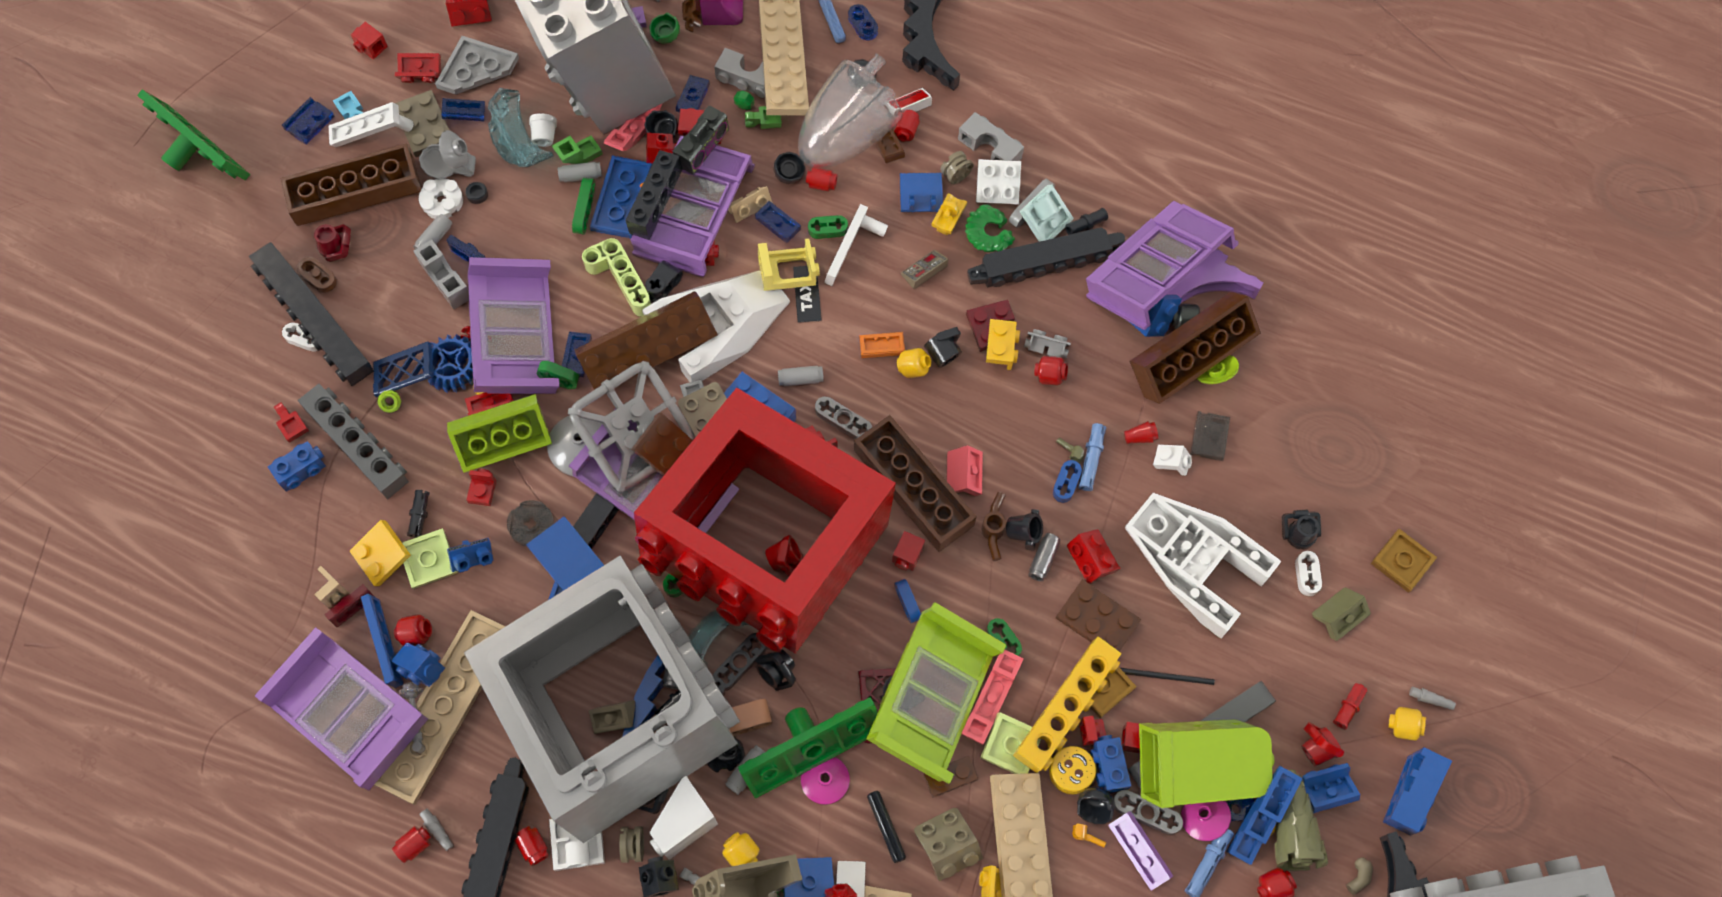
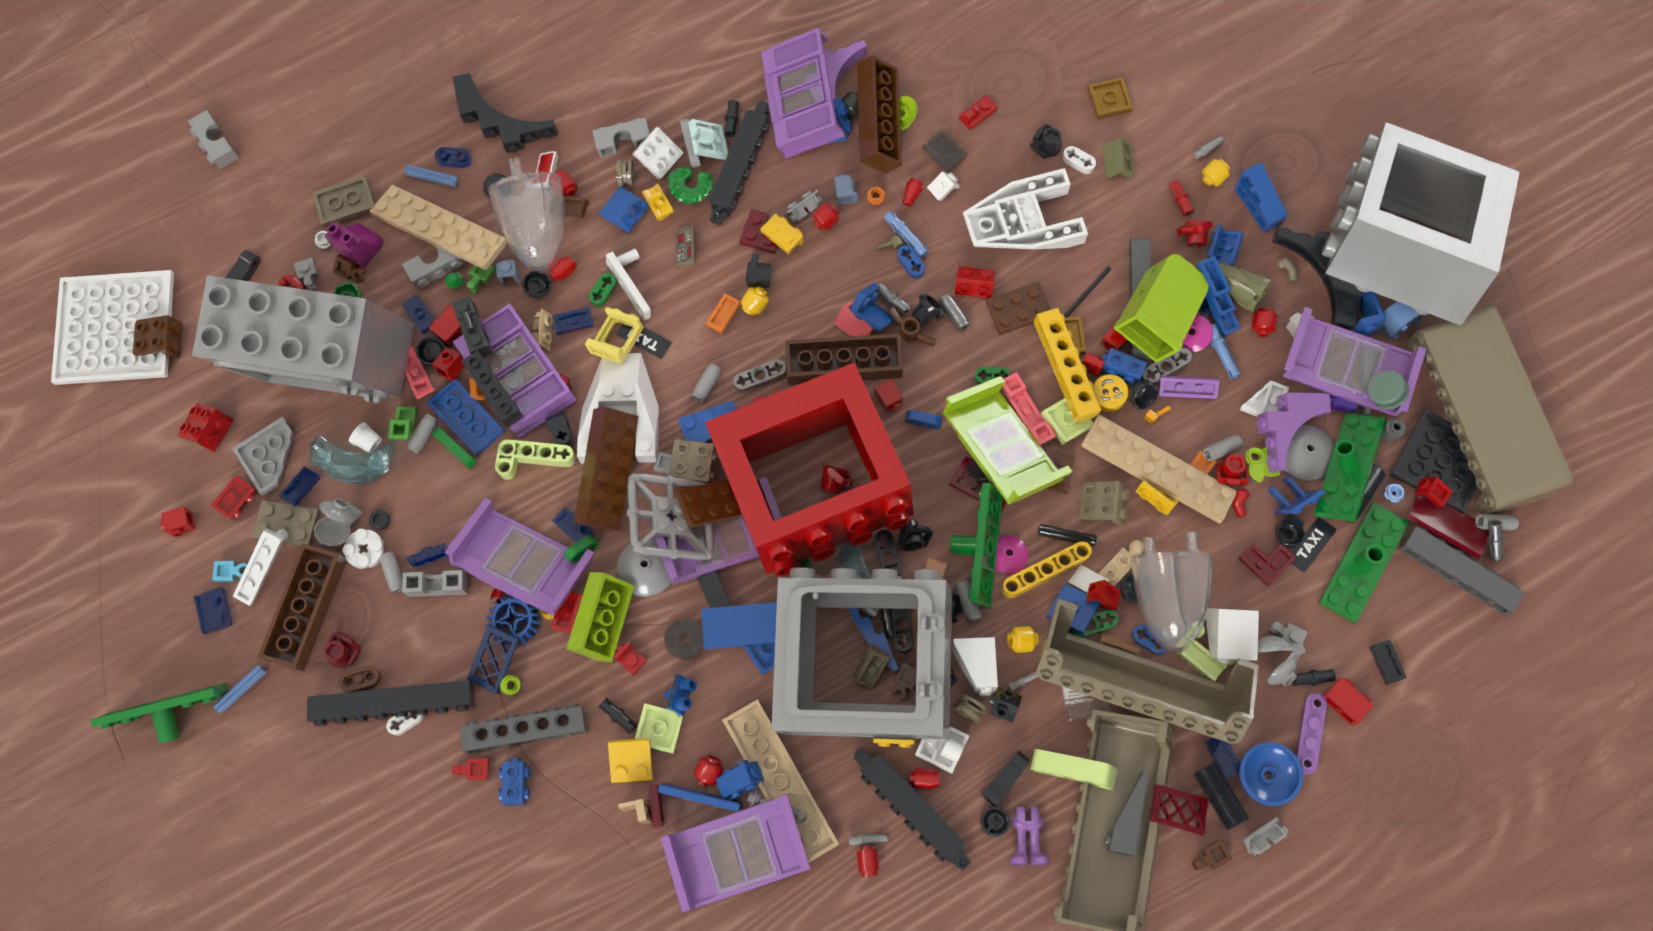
camera: 50 degrees left, 5 degrees up
none -> medium blue axle [213,665,266,713]
none -> sand blue window [496,259,521,286]
none -> sand blue window [834,174,858,205]
none -> blue bracket [849,283,895,331]
none -> orange plate [867,187,885,205]
none -> flat silver pin [877,283,911,315]
none -> red plate [958,94,998,130]
none -> yellow beam [1002,542,1092,598]

